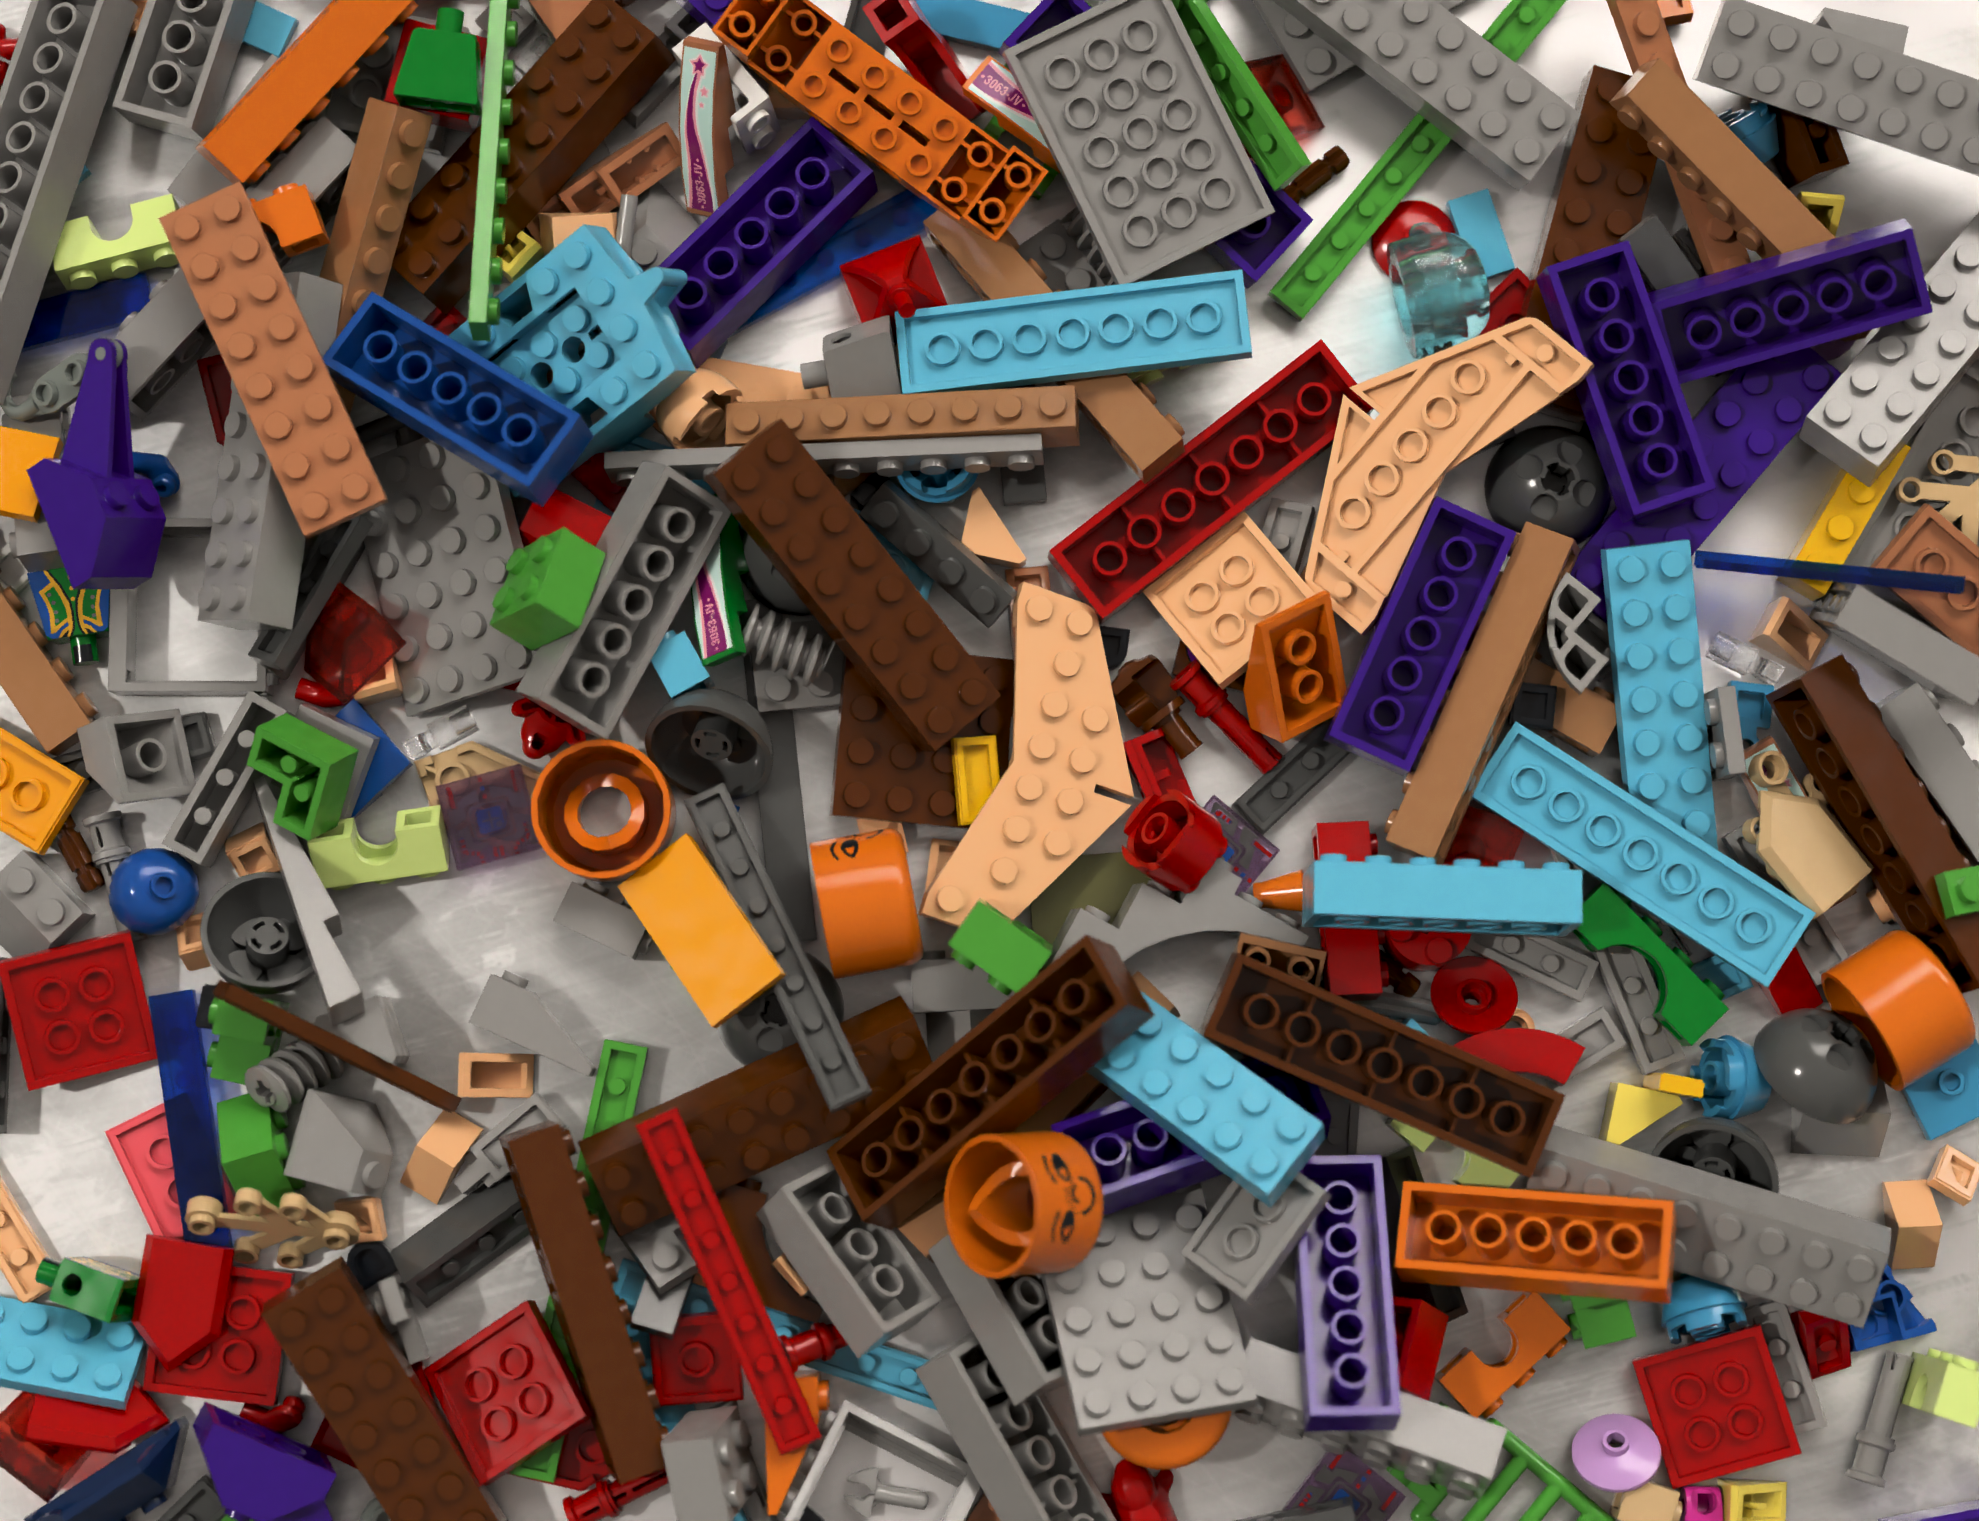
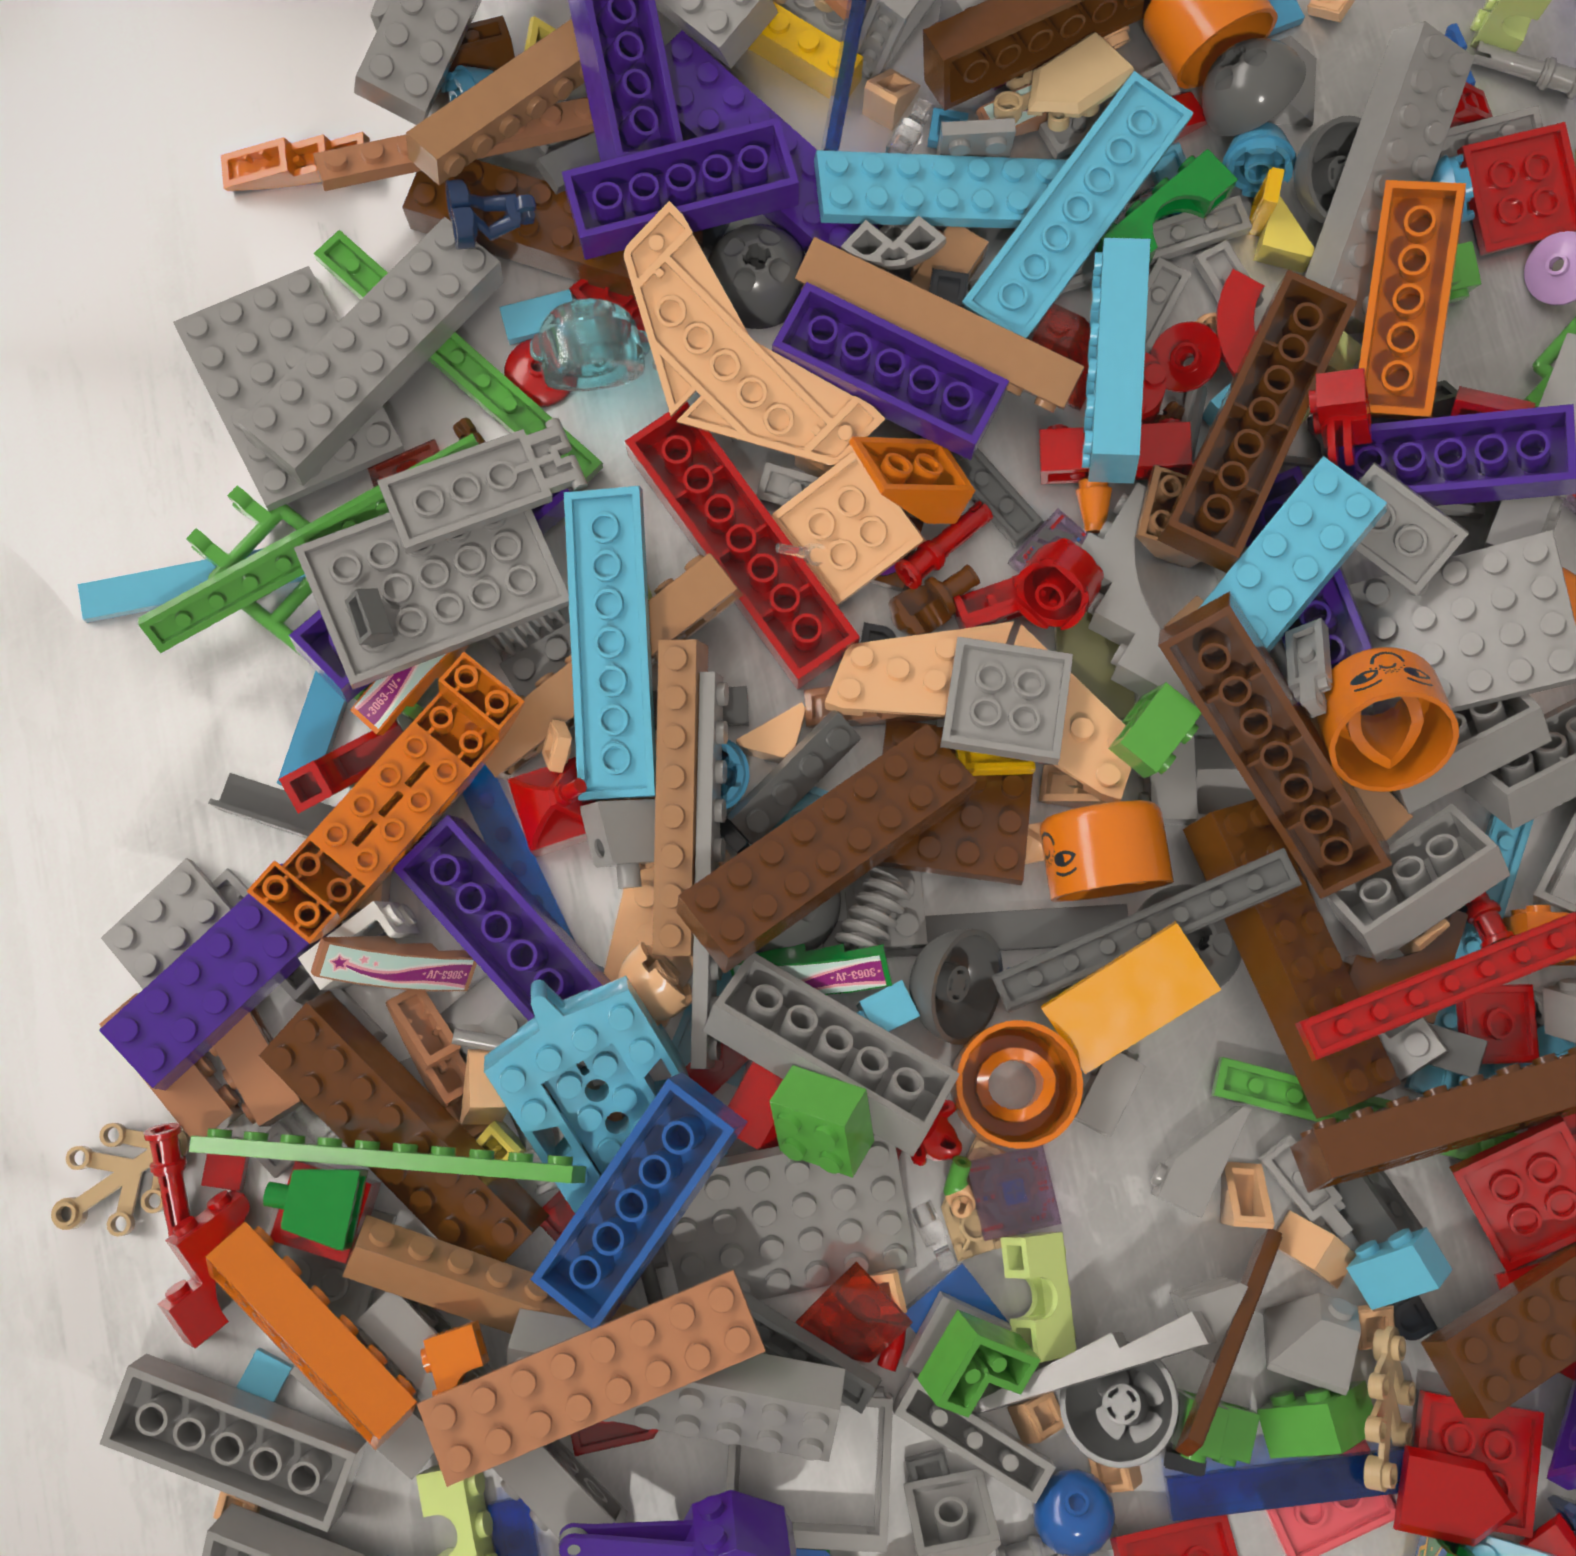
camera: 80 degrees left, 5 degrees down
blue arm [132,451,180,498] -> none
red arm [239,1395,306,1433] -> none
light grey piece [245,1039,344,1113] -> none
light grey plate [373,1274,430,1365] -> none
orange arch [1434,1292,1572,1419] -> none
light nougat slope [1882,1179,1943,1270] -> none
none -> dark grey piece [344,588,395,648]
none -> light grey hinge [377,418,588,554]
none -> dark blue piece [445,179,536,250]
none -> light nougat tile [542,720,572,773]
none -> clear hand [775,543,825,566]
none -> light grey plate [941,637,1073,765]
none -> arm [943,1156,976,1219]
none -> light grey hinge [1285,618,1333,718]
none -> red brick [1309,368,1372,467]
none -> medium azure brick [1346,1227,1453,1310]

